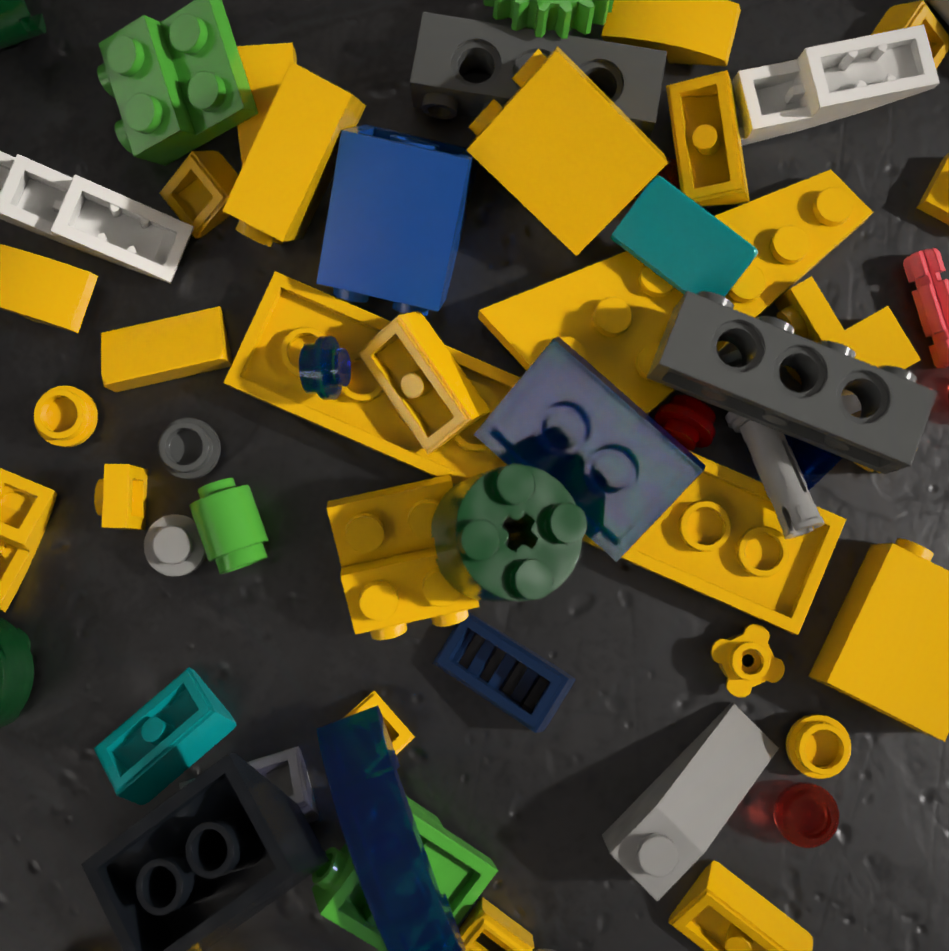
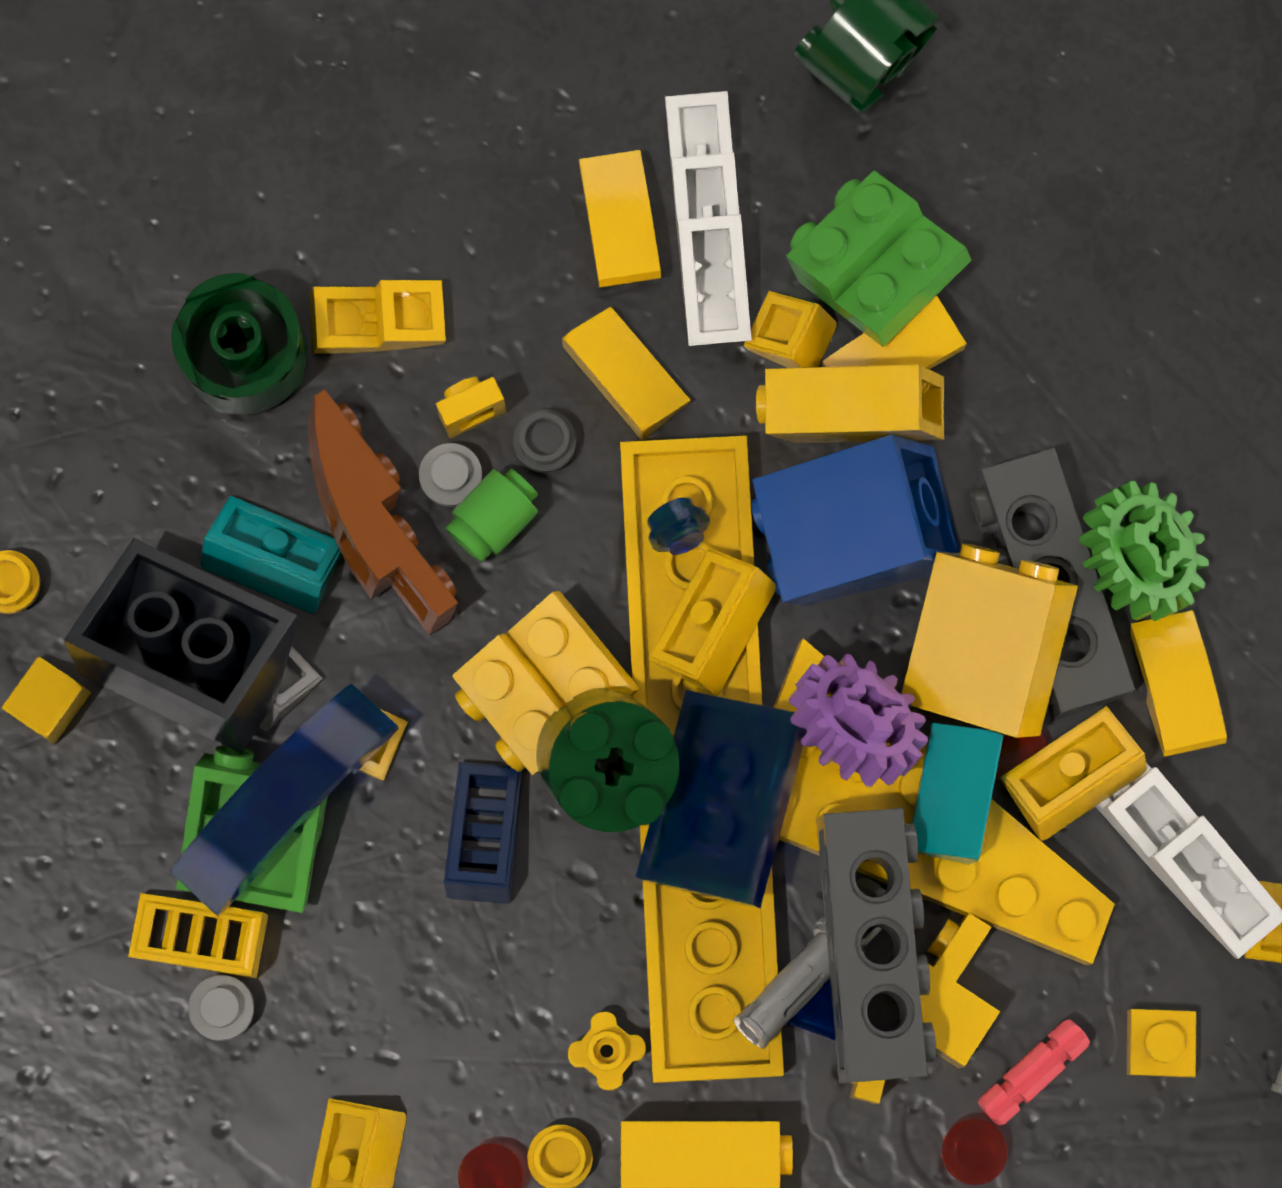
camera: 60 degrees right, 5 degrees down
yellow plate [34,386,98,447] -> none
light grey slope [602,702,779,902] -> none
red plate [654,395,716,451] -> none
none -> dark orange slope [308,389,458,636]
none -> medium lavender gear [789,654,928,787]

